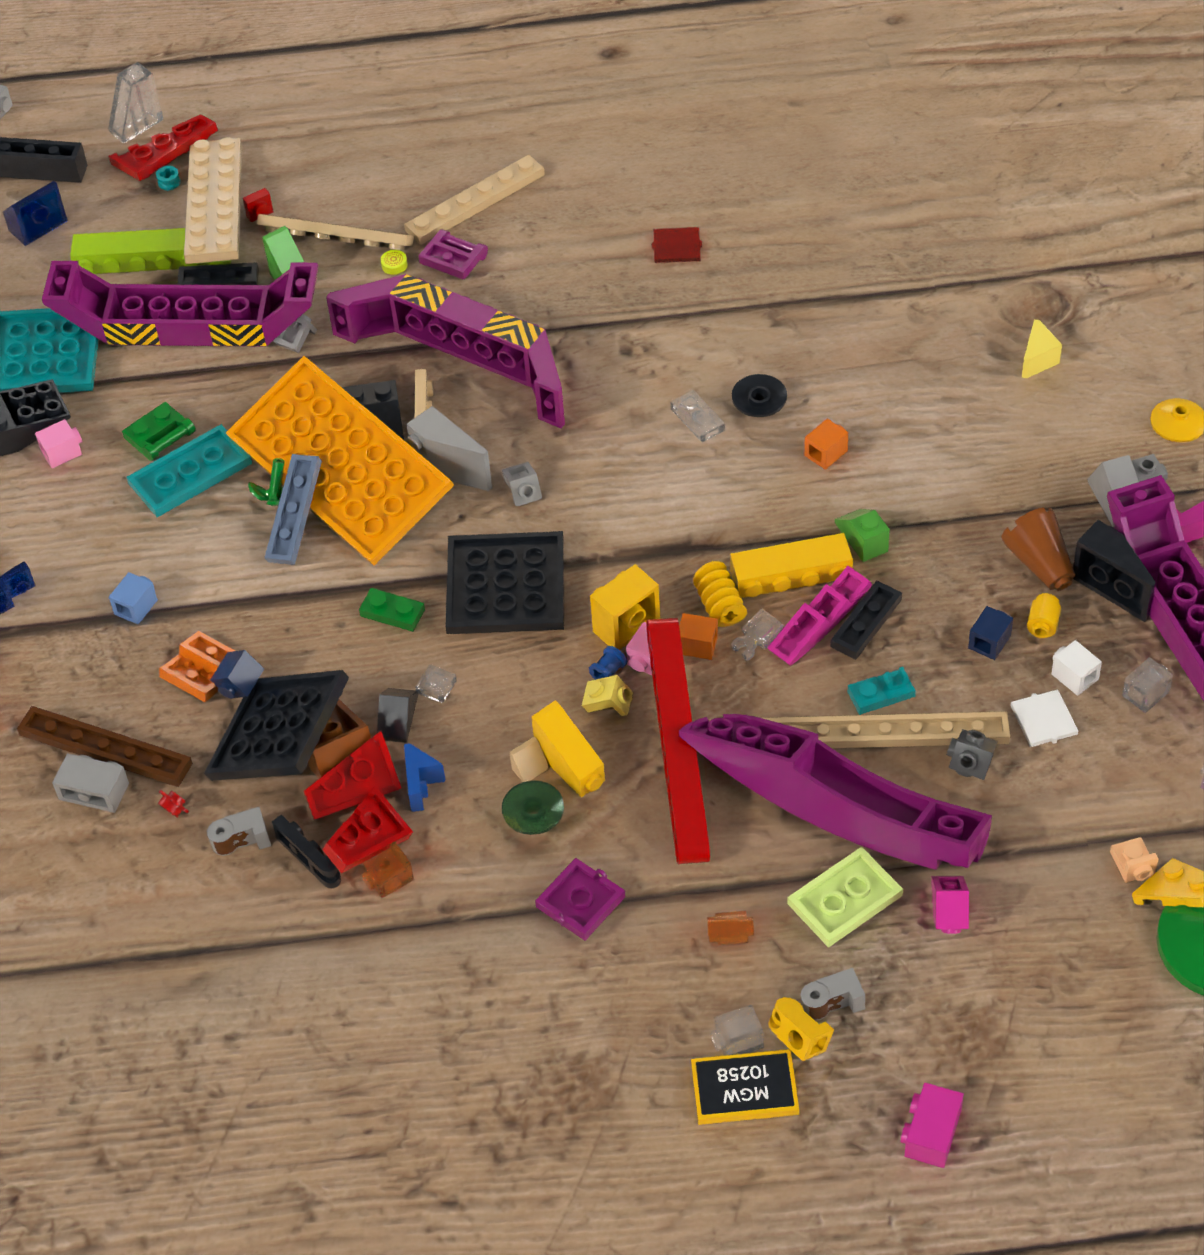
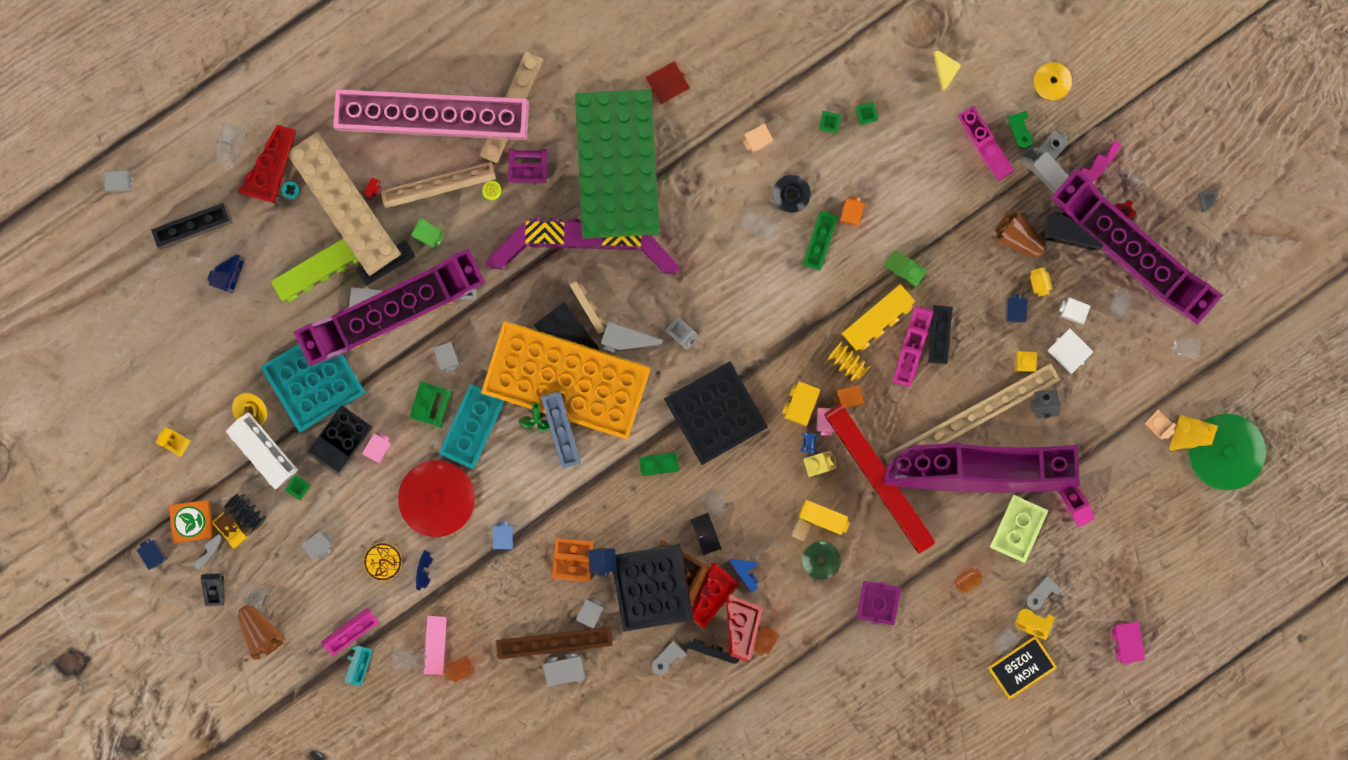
camera: 30 degrees left, 35 degrees up
red plate [158,790,189,818] -> none
clear plate [731,608,784,661] -> none
teal plate [847,667,916,715] -> none
none -> bright pink brick [333,90,529,140]
none -> red dish [398,460,475,537]
none -> light grey brick [433,342,460,373]
none -> green plate [575,89,660,239]
none -> light grey brick [576,597,604,628]
none -> light nougat brick [743,124,774,153]
none -> green plate [802,210,838,271]
none -> green plate [818,111,841,134]
none -> green plate [855,102,879,126]
none -> dark pink slope [957,106,1014,182]
none -> green leg [1007,110,1033,149]
none -> yellow brick [1014,351,1037,372]

